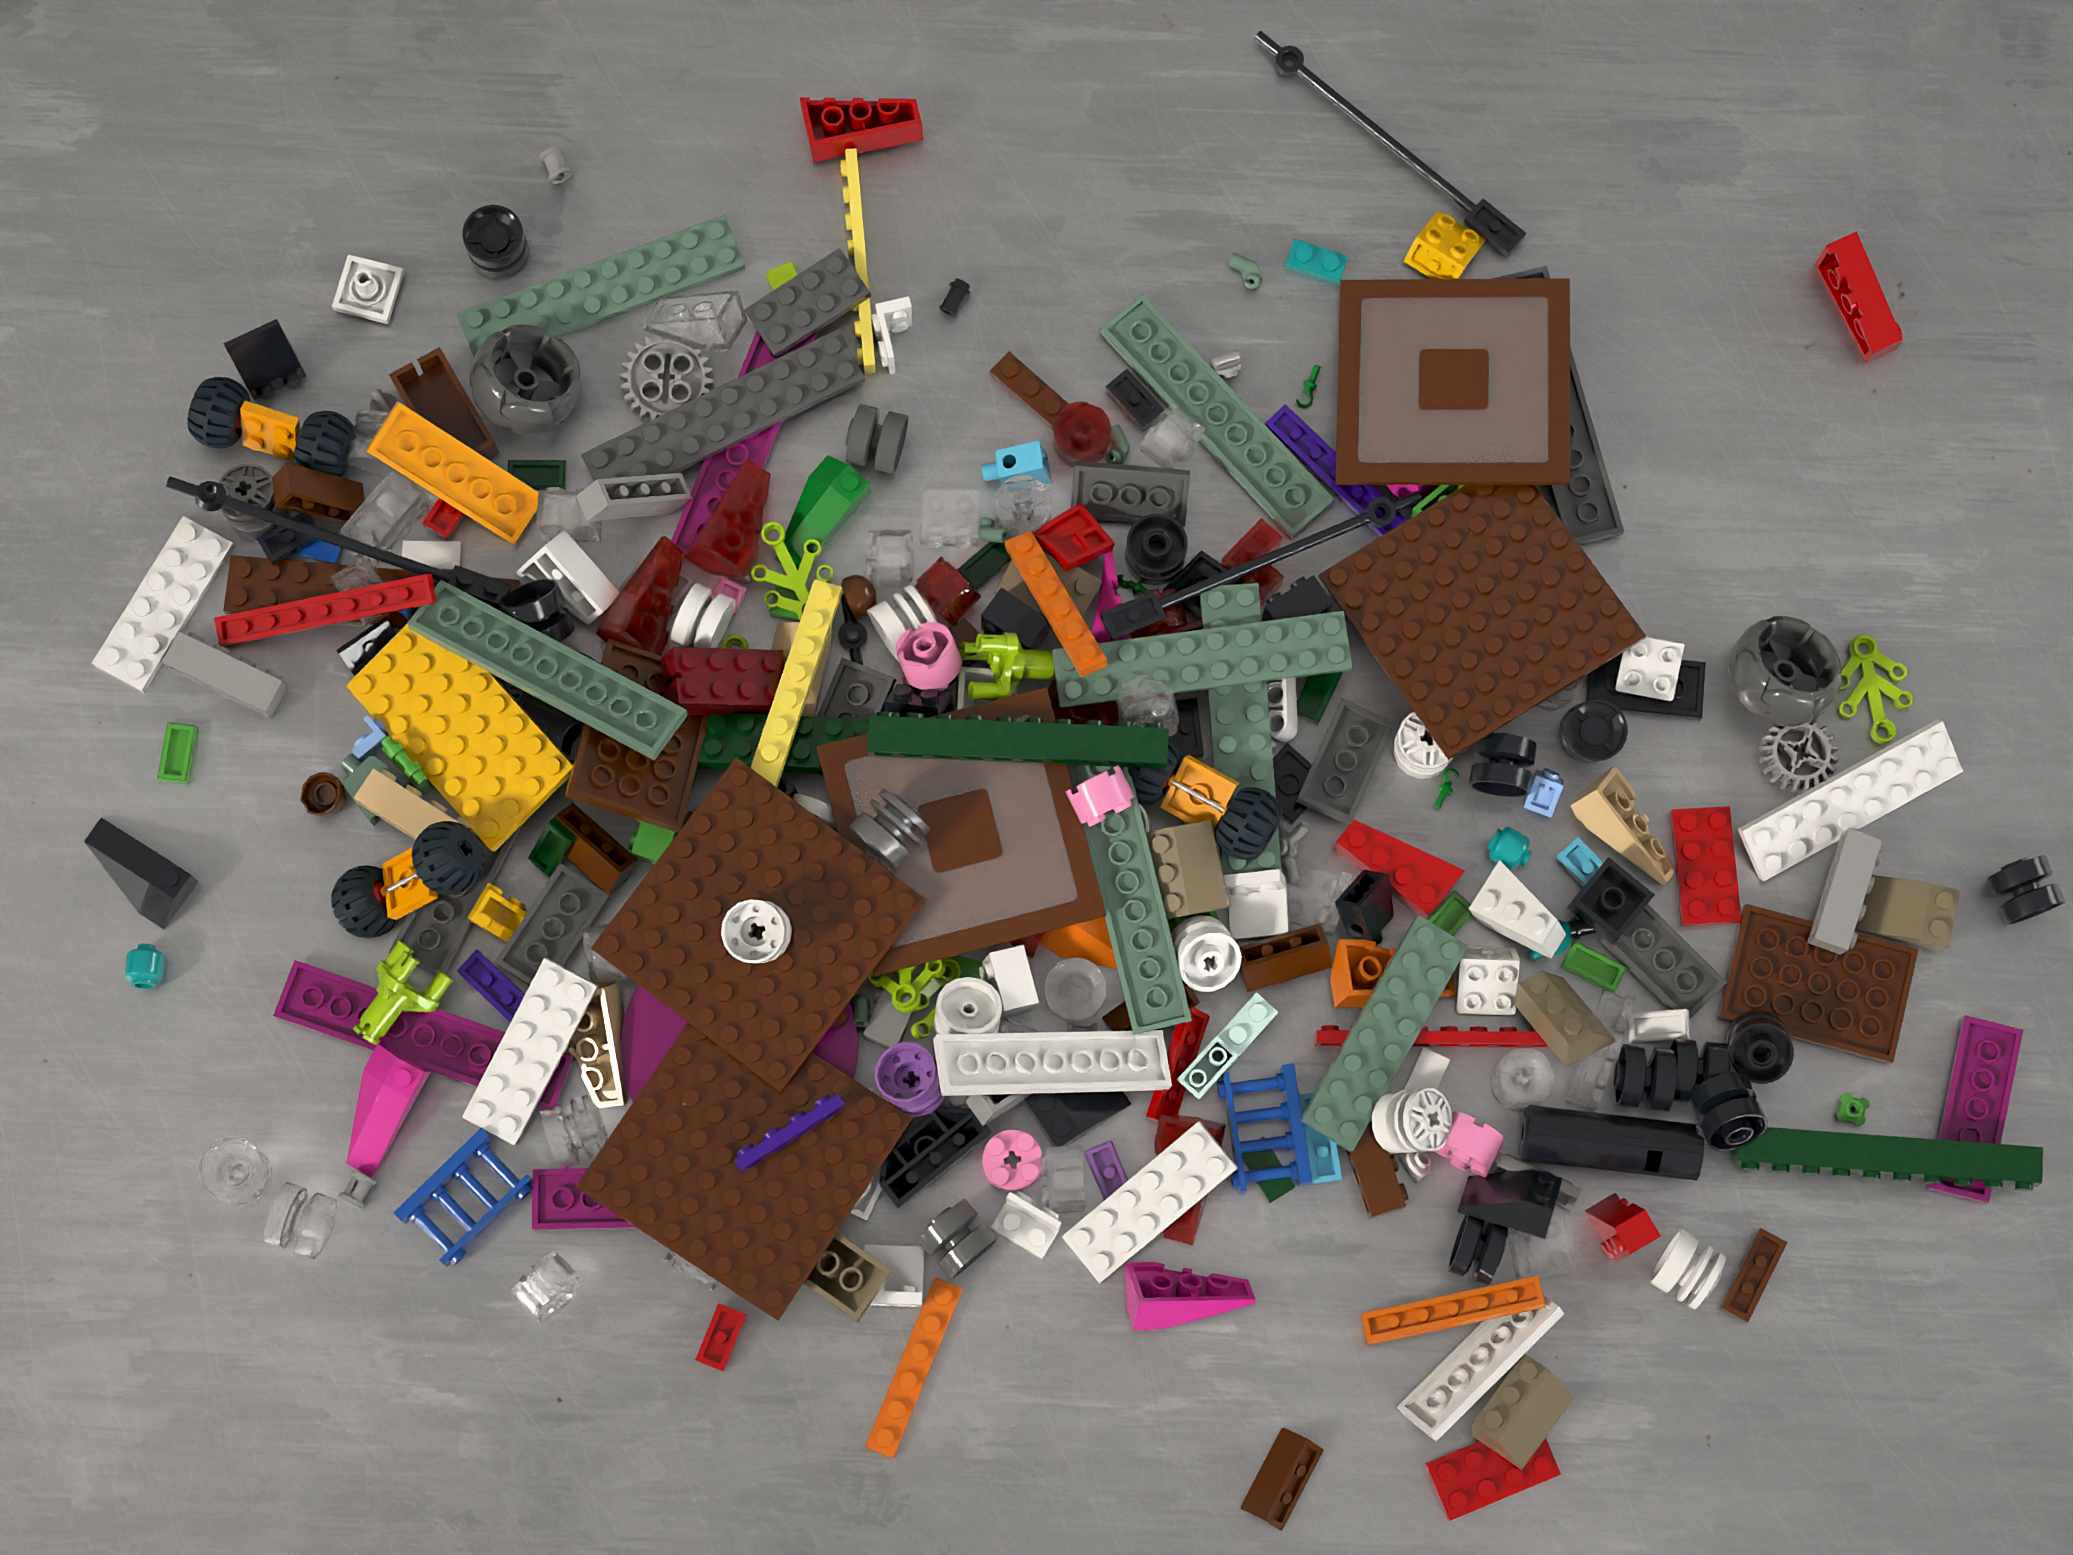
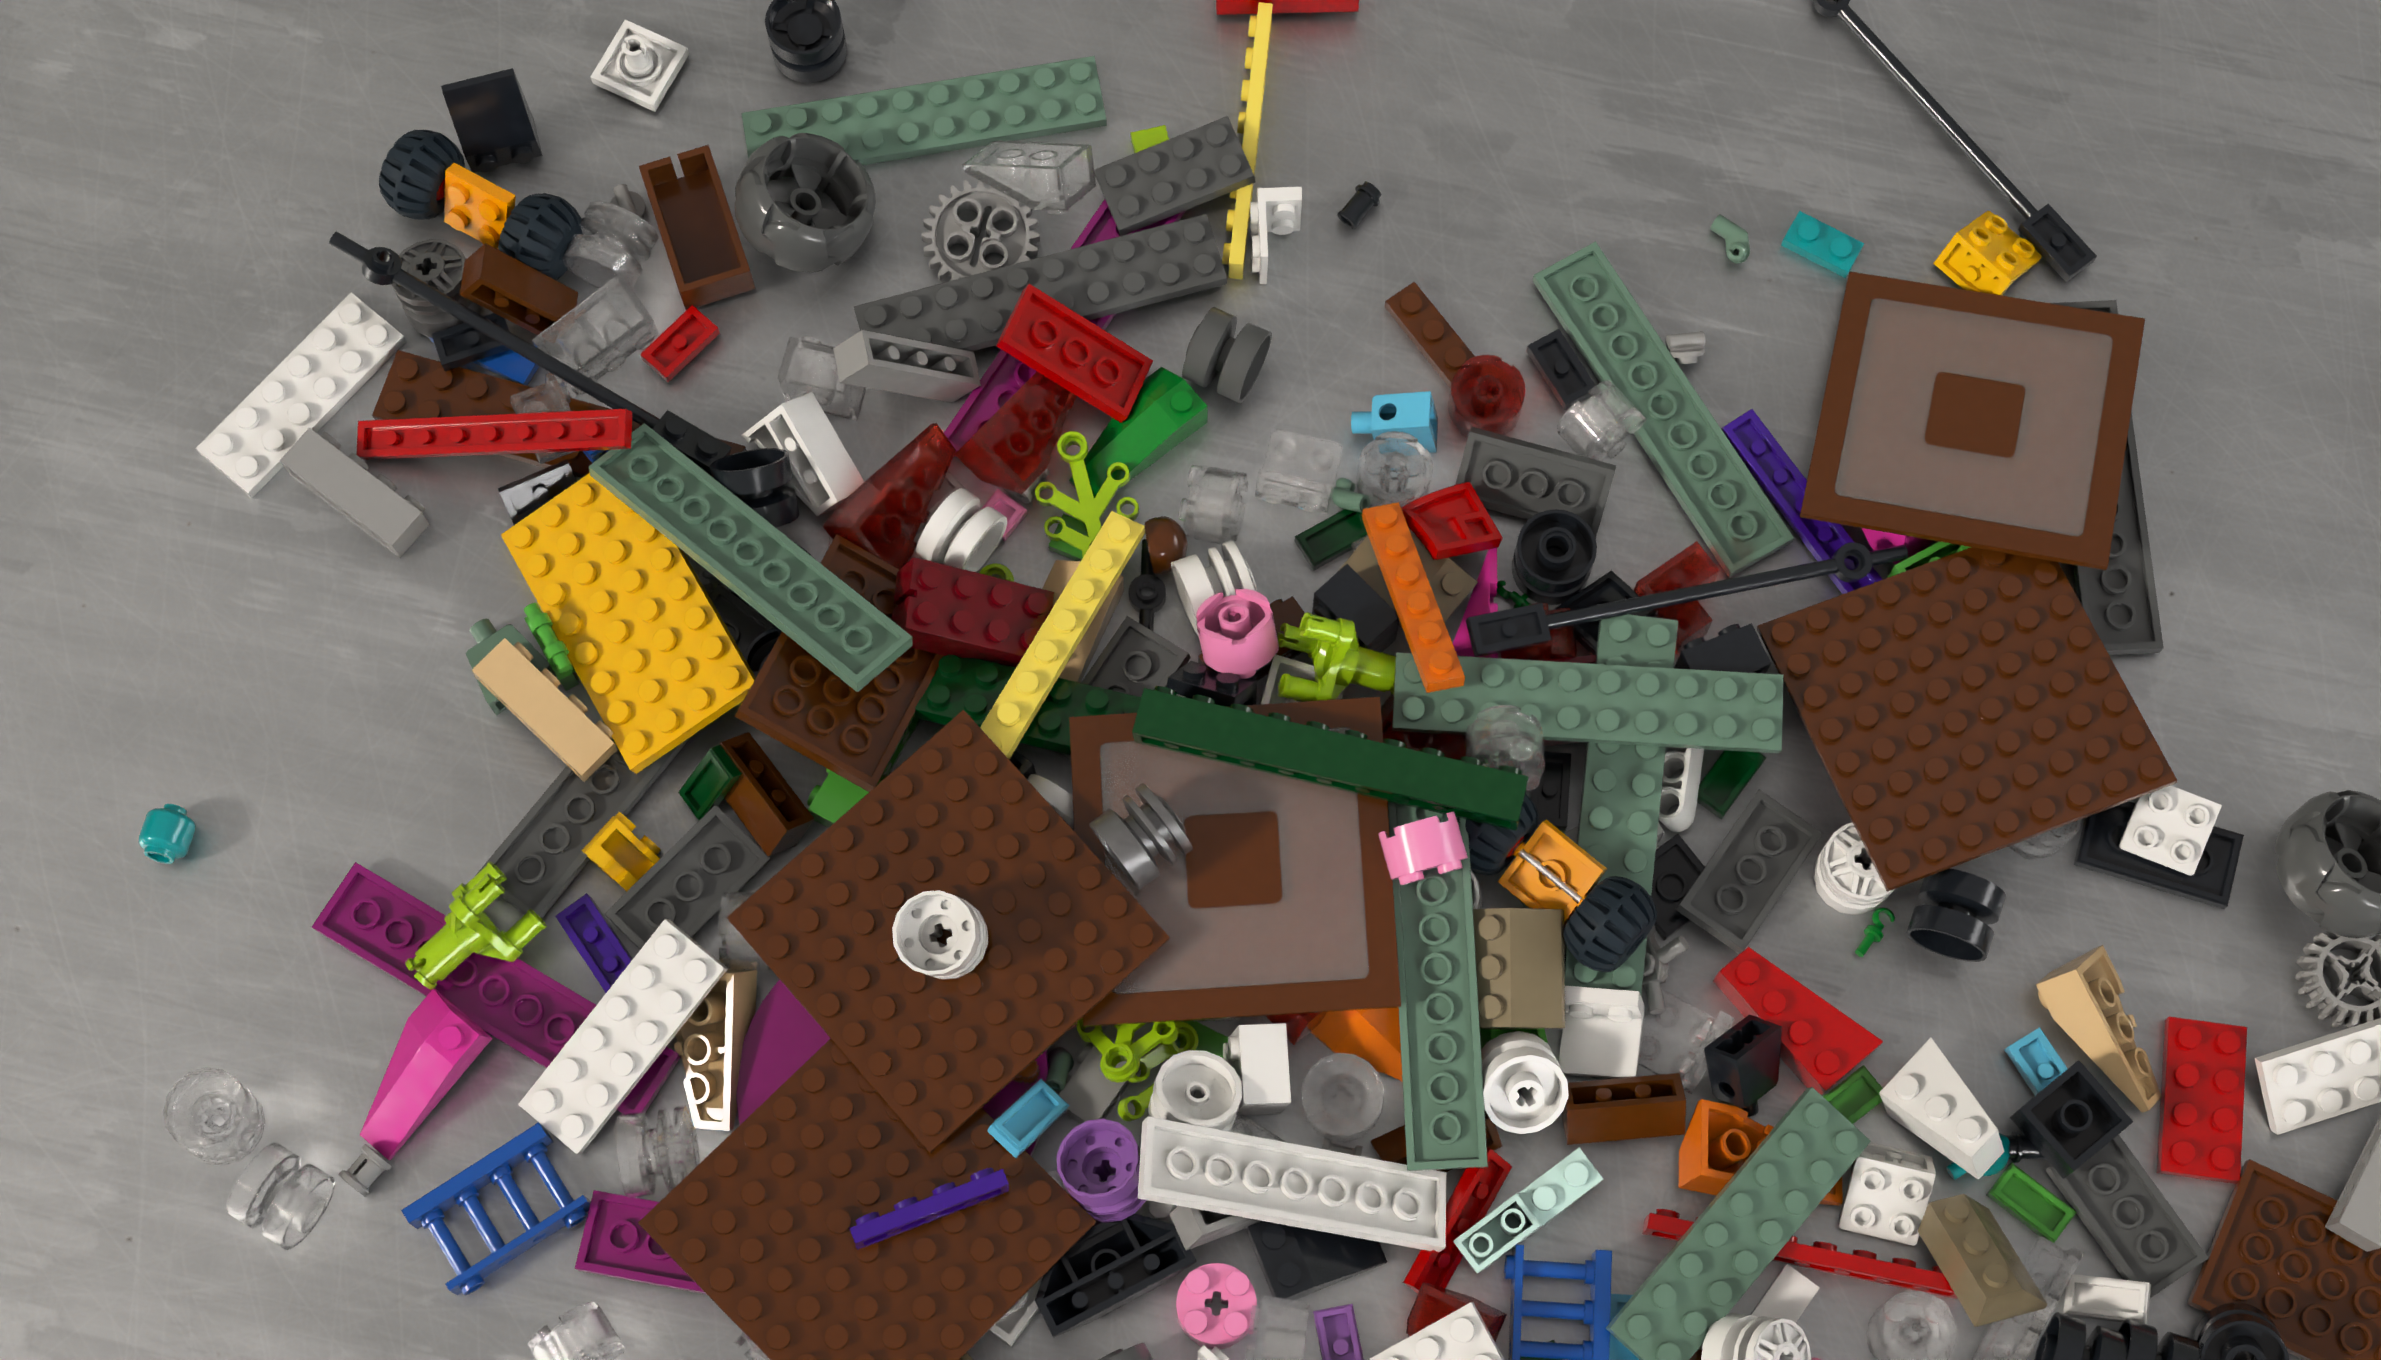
camera: 15 degrees right, 5 degrees down
black wedge [84,817,198,930] -> none
bright green tile [157,722,198,785] -> none
reddish brown hair [300,772,345,817] -> none
black plate [331,821,485,938] -> none
light blue bracket [351,715,387,762] -> none
light orange plate [366,401,545,545] -> none
white tile [401,541,462,572] -> none
dark green tile [508,460,567,491] -> none
clear red brick [914,556,982,624] -> none
sand green arm [1105,424,1130,464] -> none
green hand [1296,365,1321,408] -> none
teal head [1486,827,1532,870] -> none
light blue bracket [1523,768,1564,818] -> none
black wheel [1559,699,1628,763] -> none
none -> medium azure tile [987,1079,1070,1158]
none -> red plate [996,284,1153,423]

